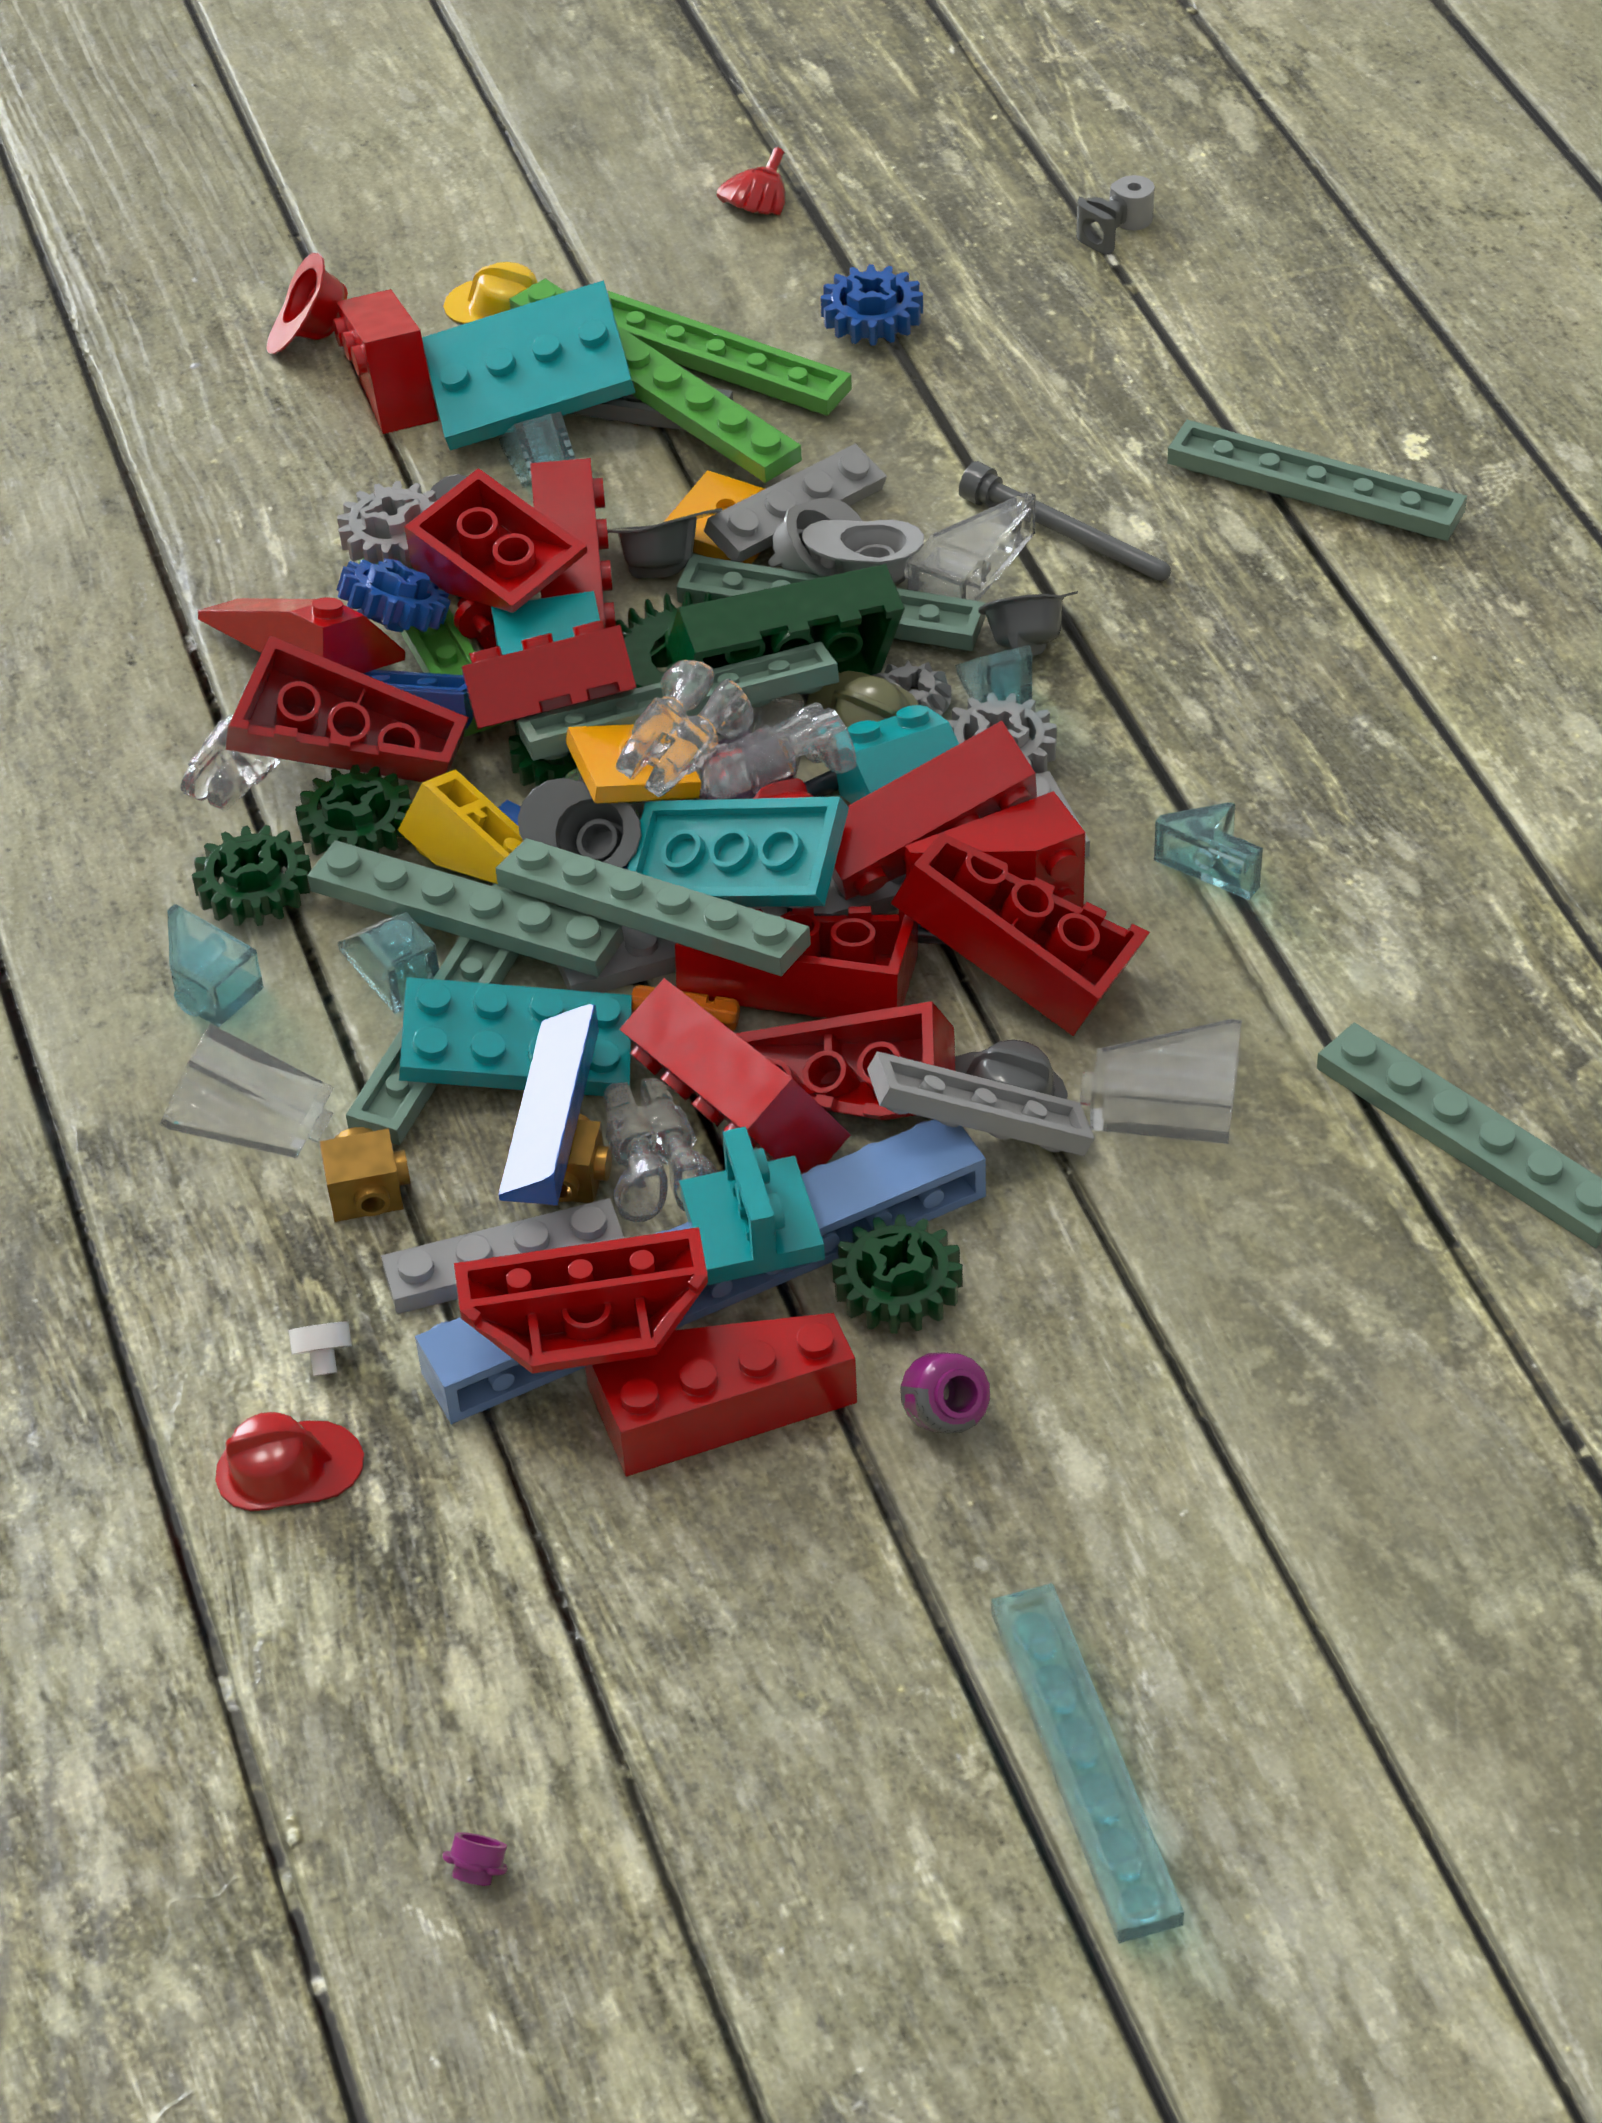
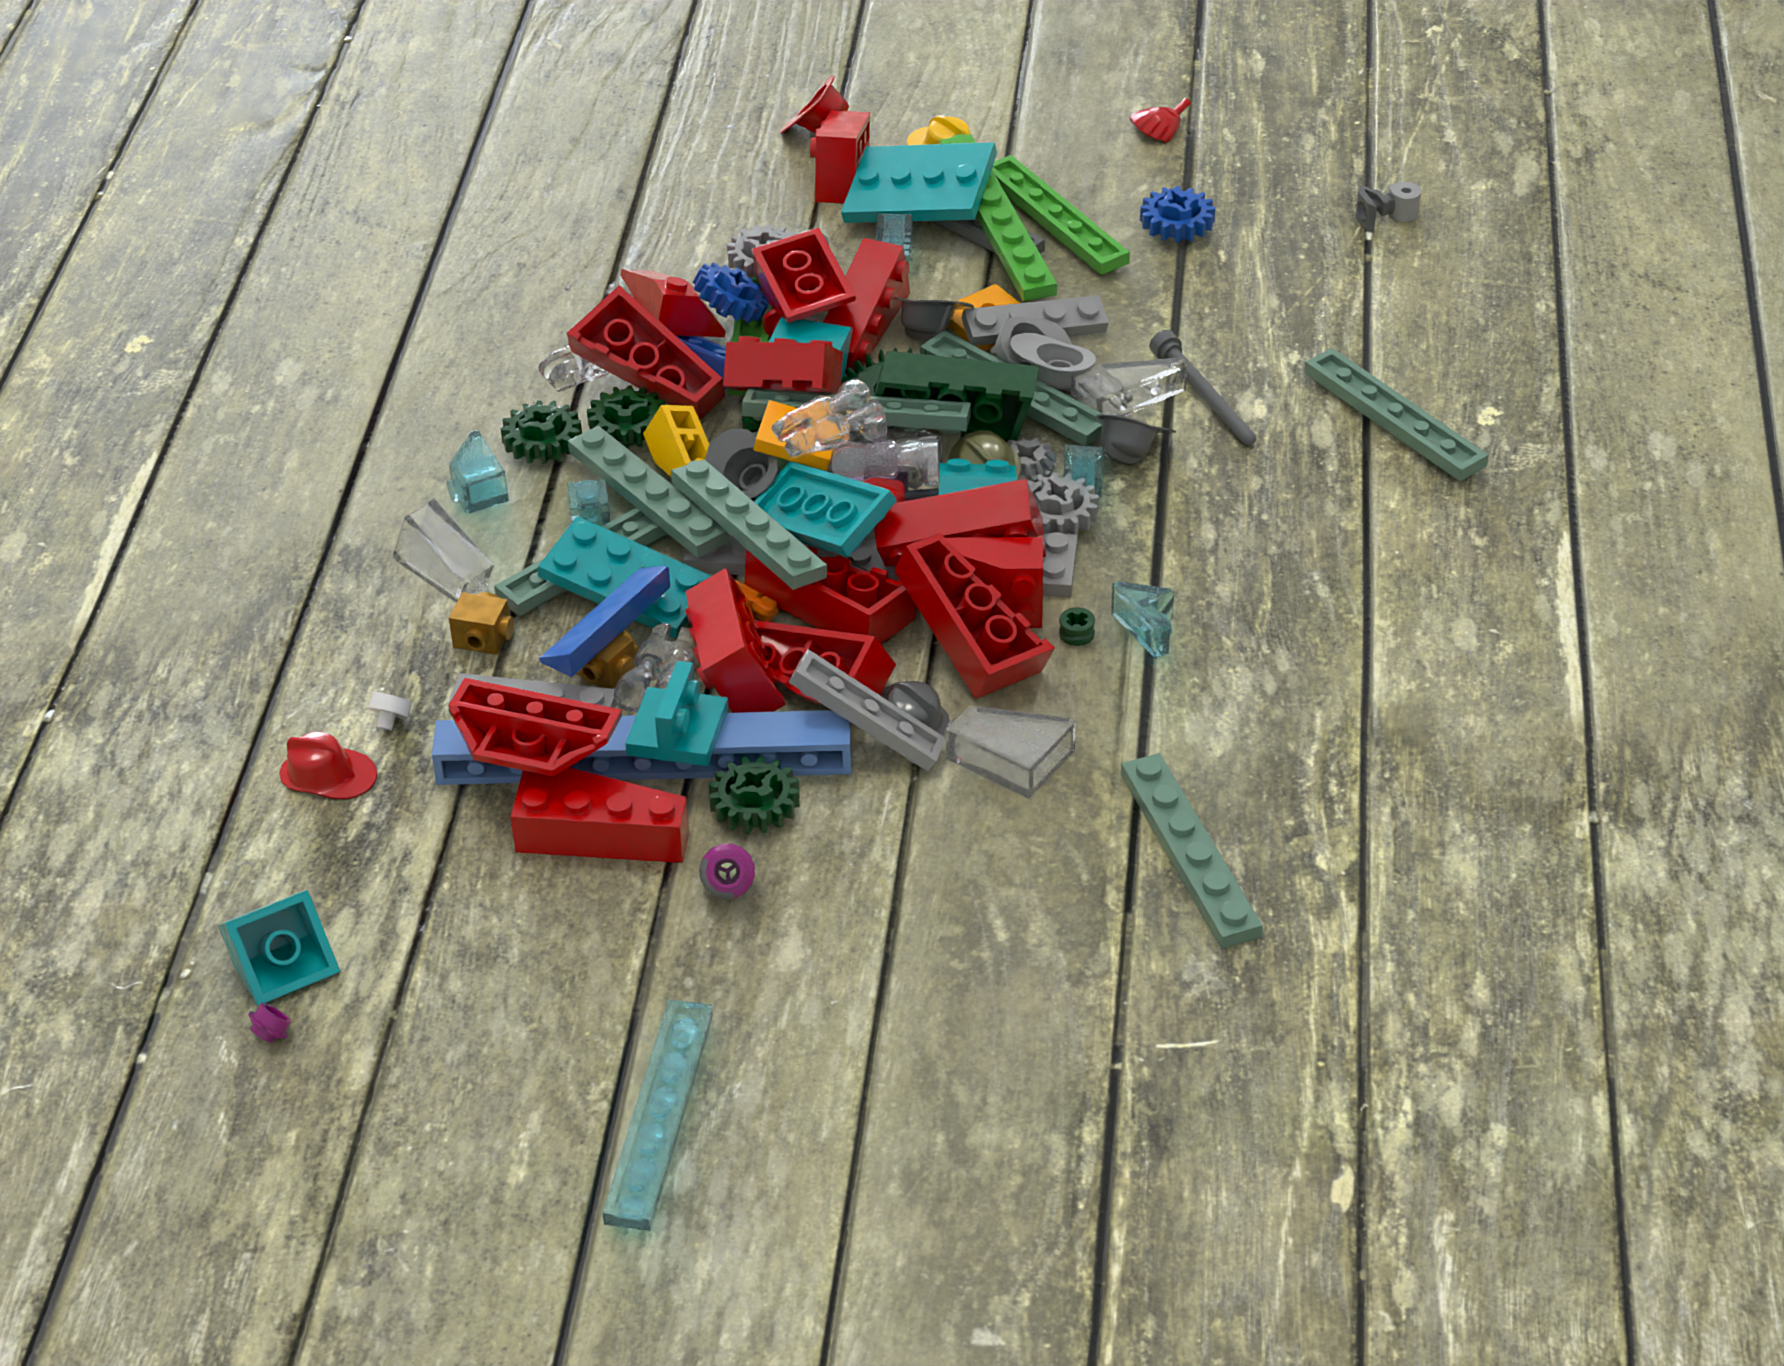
camera: 25 degrees right, 5 degrees down
none -> teal slope [218,890,341,1006]
none -> dark green bush [1059,607,1095,646]

